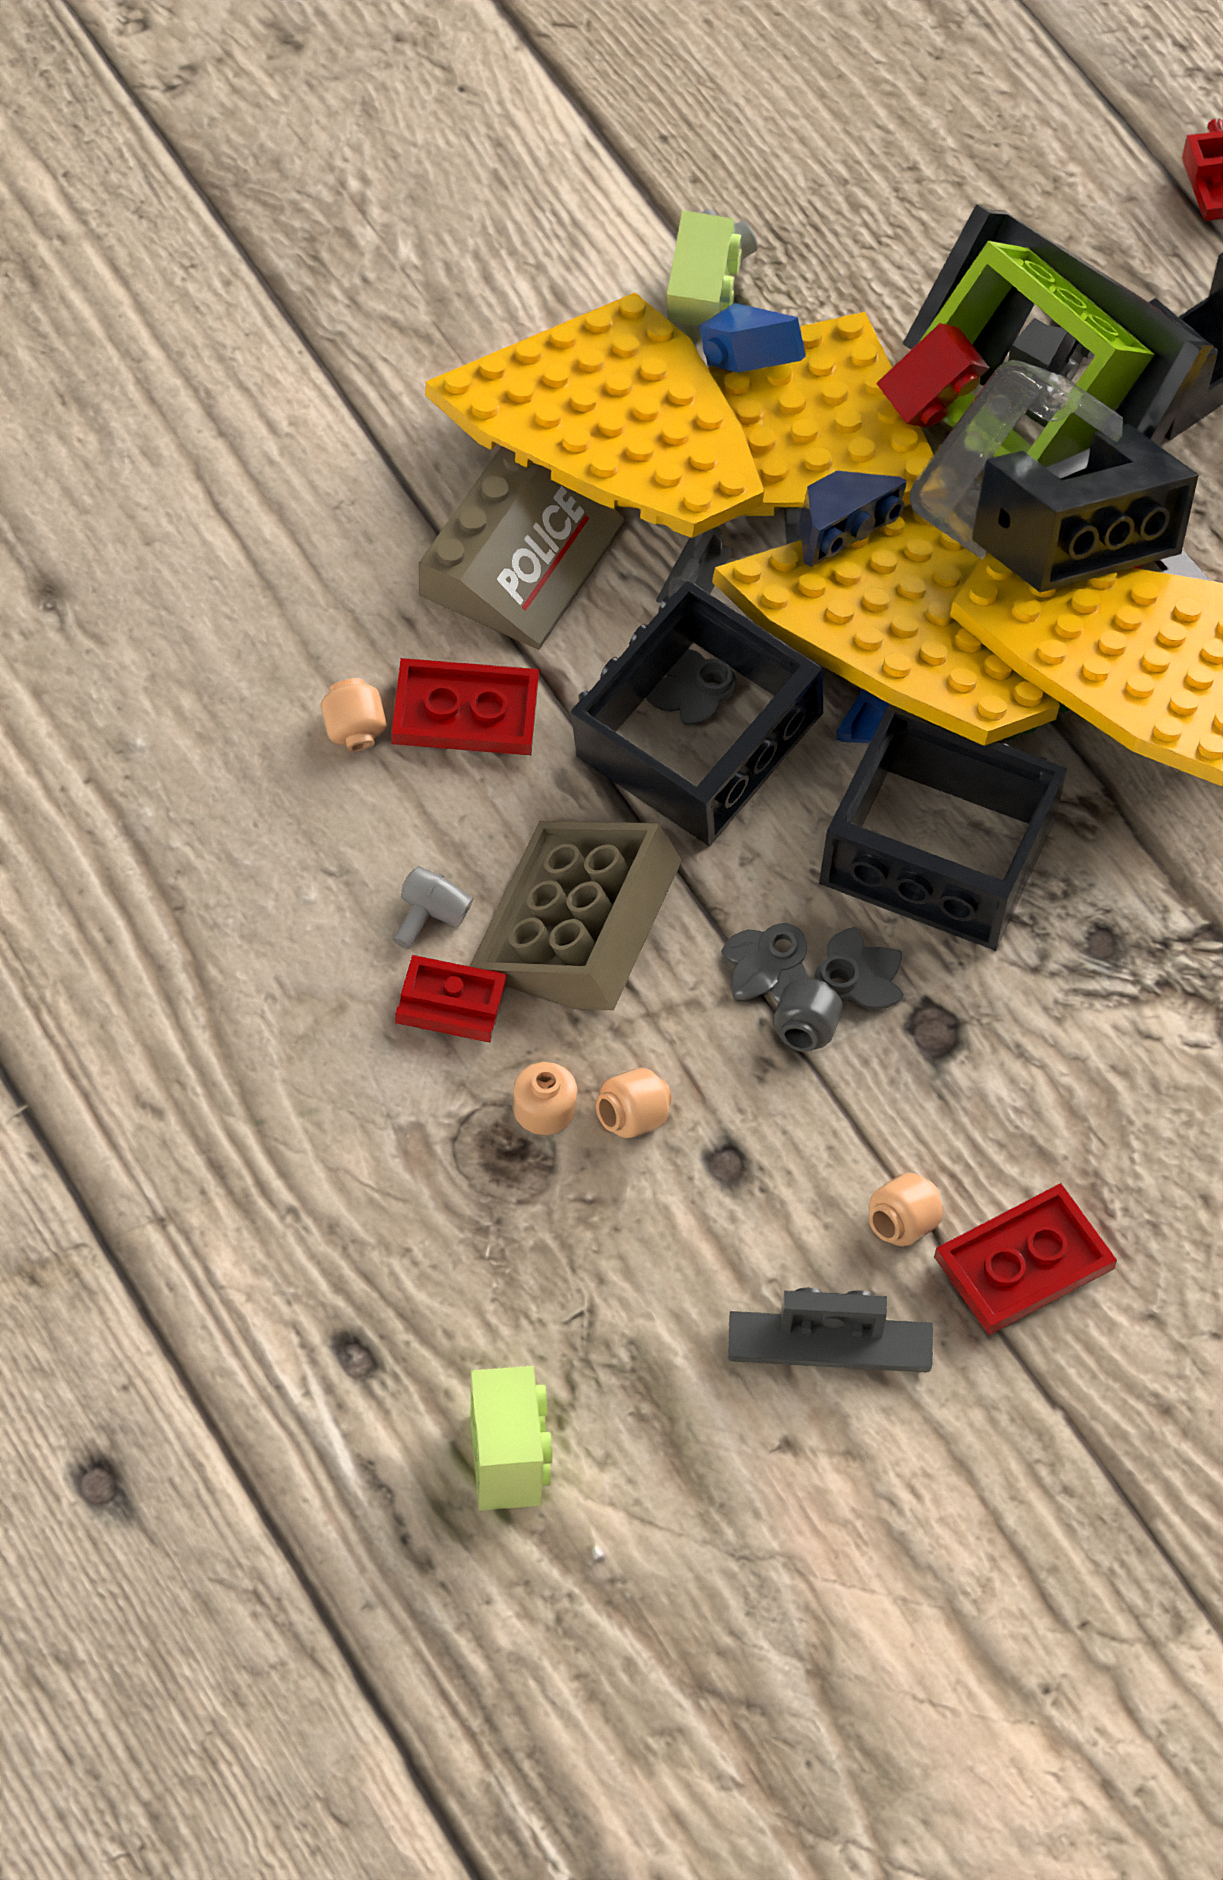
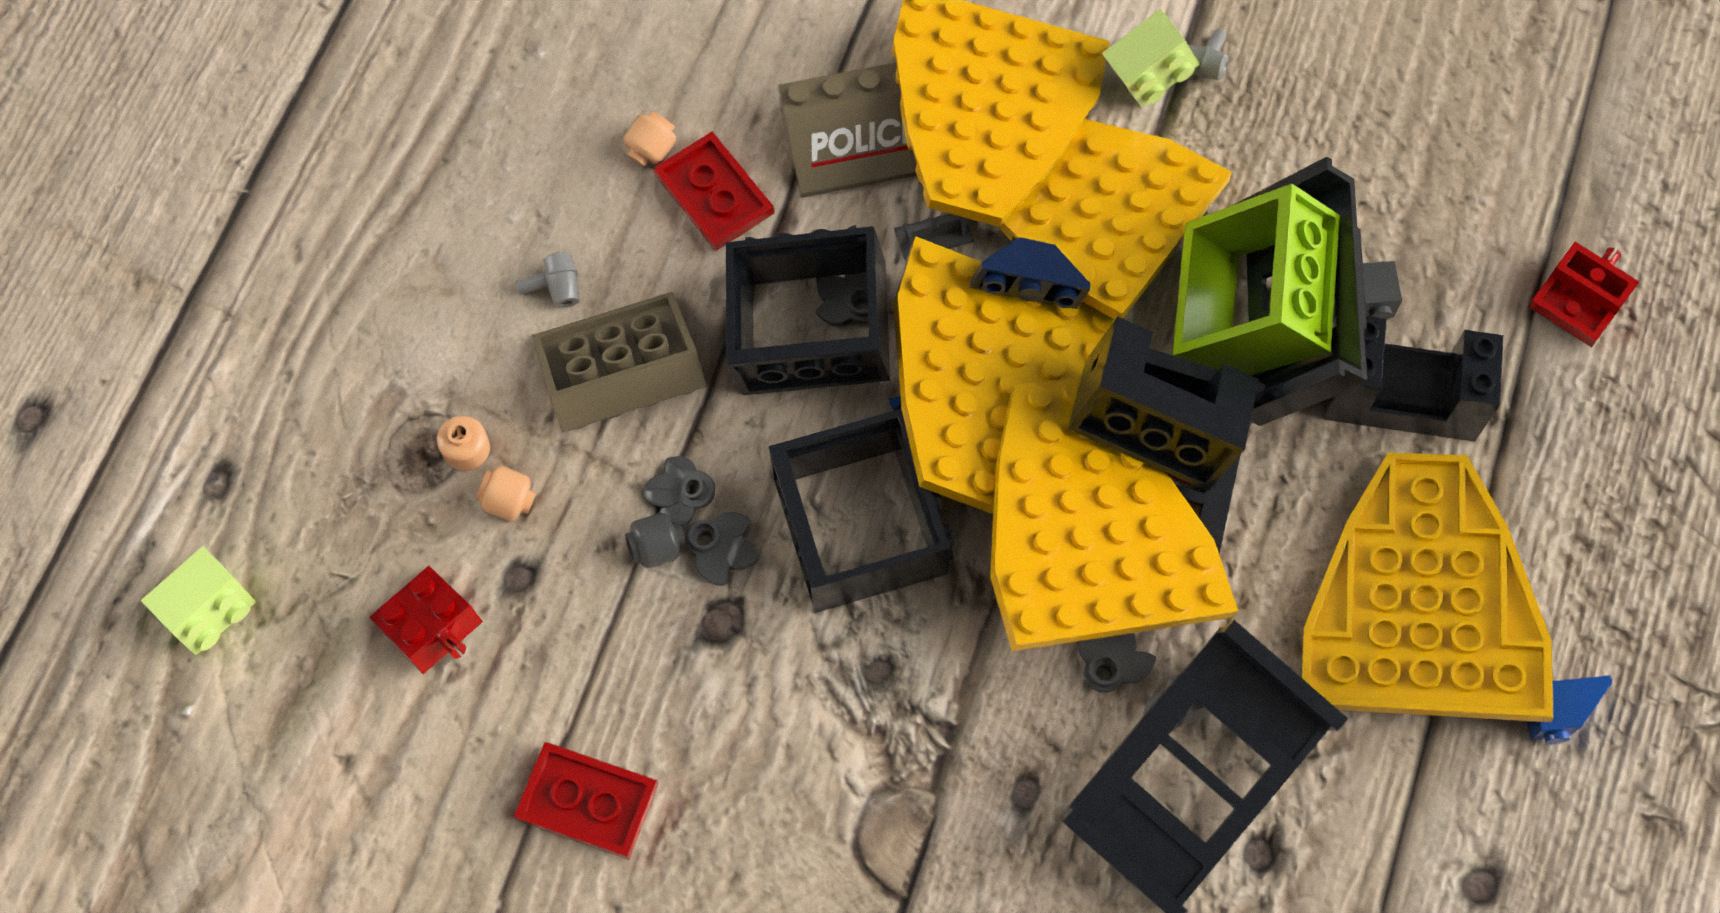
camera: 55 degrees right, 10 degrees up
red plate [395,955,507,1043] -> none
blue slope [699,303,806,373] -> none
dark grey bracket [728,1287,933,1373] -> none
light nougat head [868,1172,943,1247] -> none
red brick [876,323,989,428] -> none
clear windscreen [910,360,1123,559] -> none
none -> red plate [369,565,483,674]

